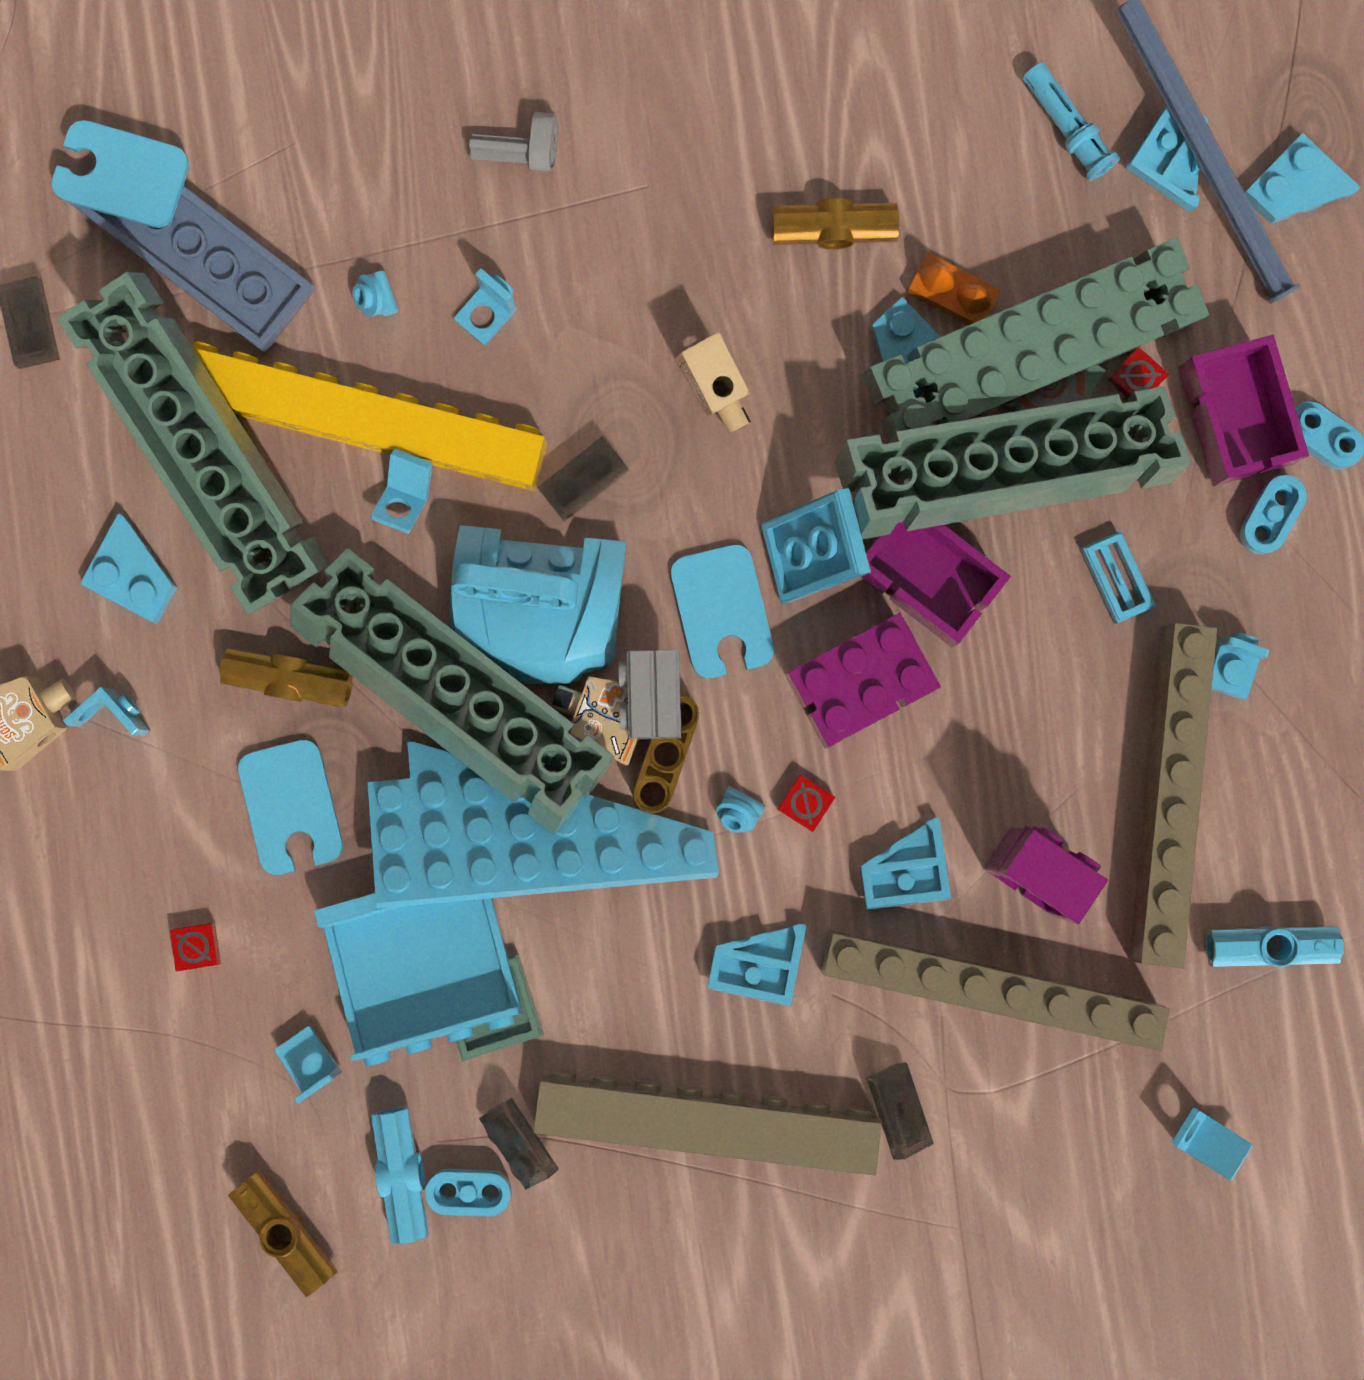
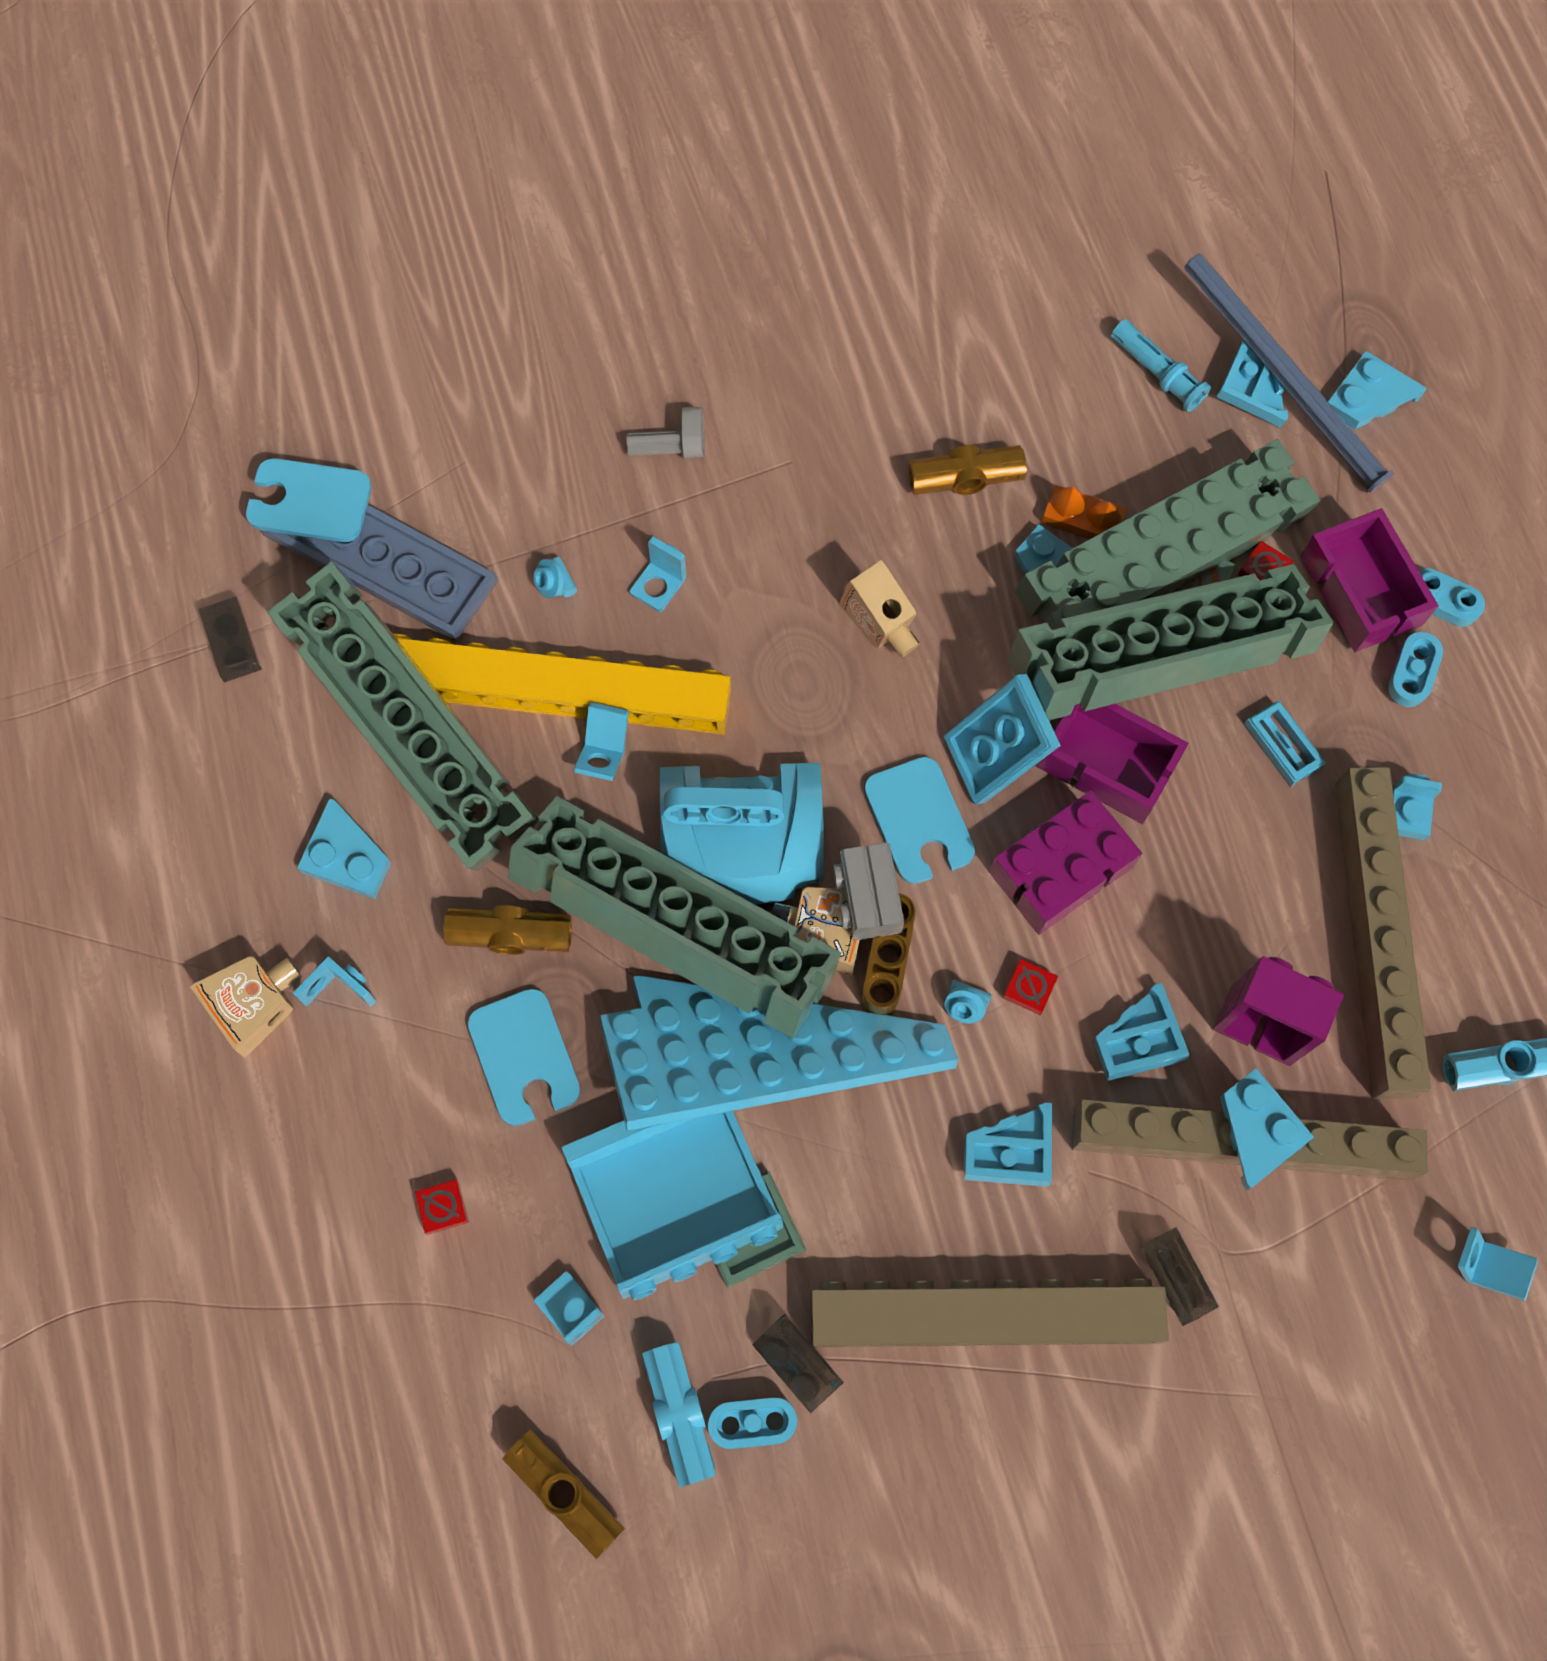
camera: 10 degrees left, 15 degrees down
clear smoke plate [537,436,629,522] -> none
none -> medium azure wing [1220,1068,1314,1190]

